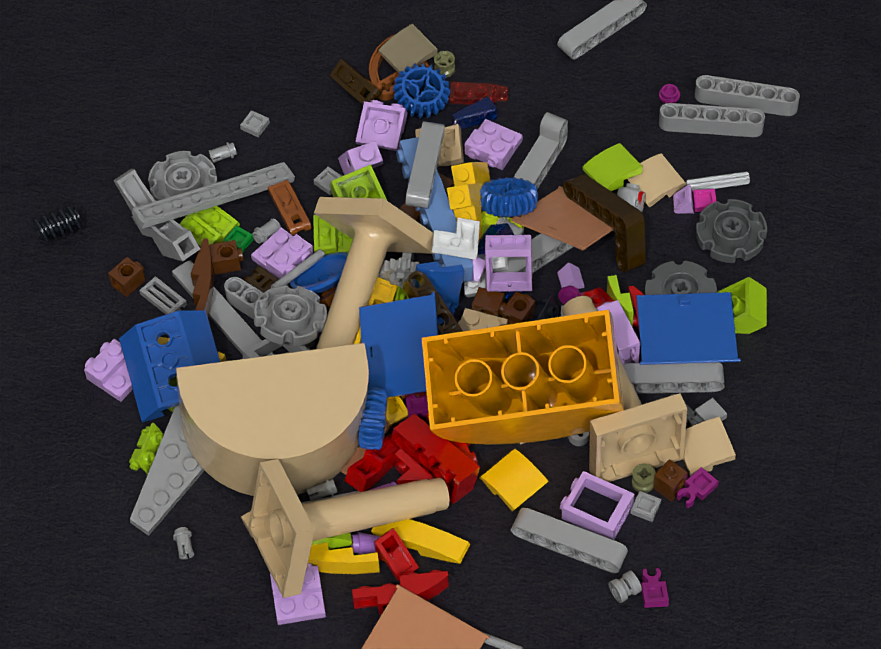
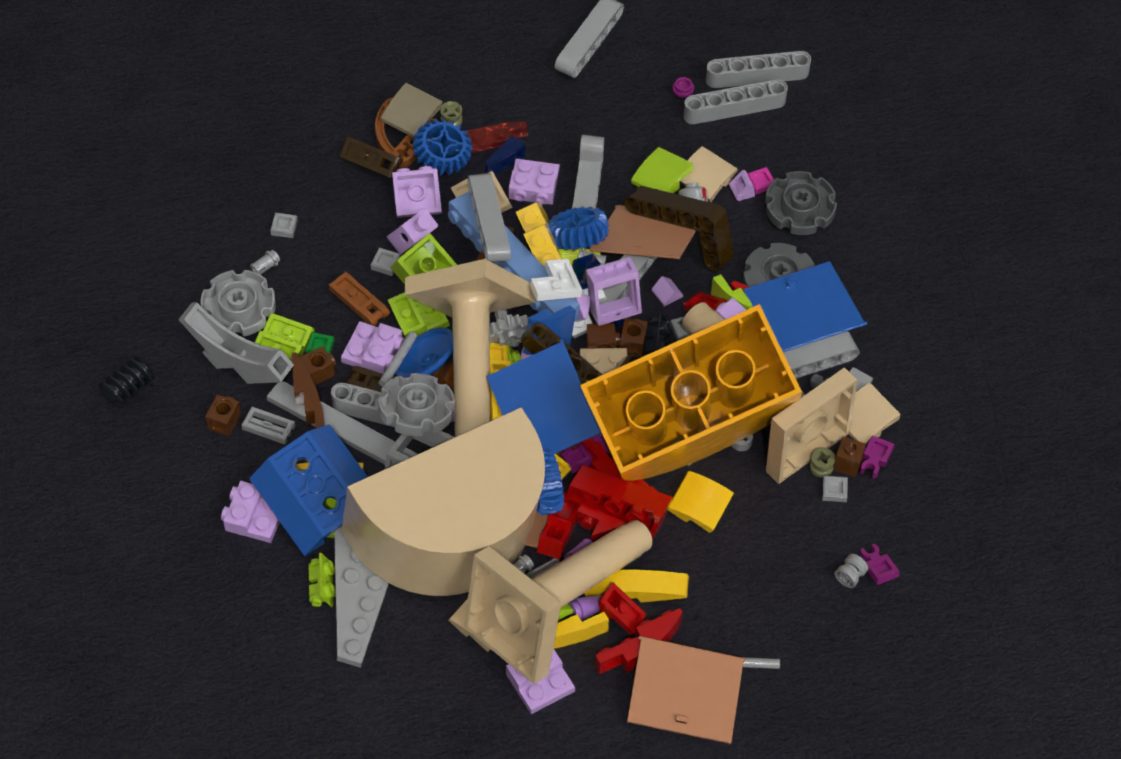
camera: 25 degrees left, 0 degrees up
light grey tile [132,162,295,229] -> none
light grey pin [173,527,194,559] -> none
light grey pin [252,218,281,244] -> none
light grey beam [511,508,628,573] -> none
magenta plate [558,286,580,305] -> none
lavender window [560,471,634,540] -> none
light grey axle [686,171,750,192] -> none
lime slope [717,277,767,334] -> none

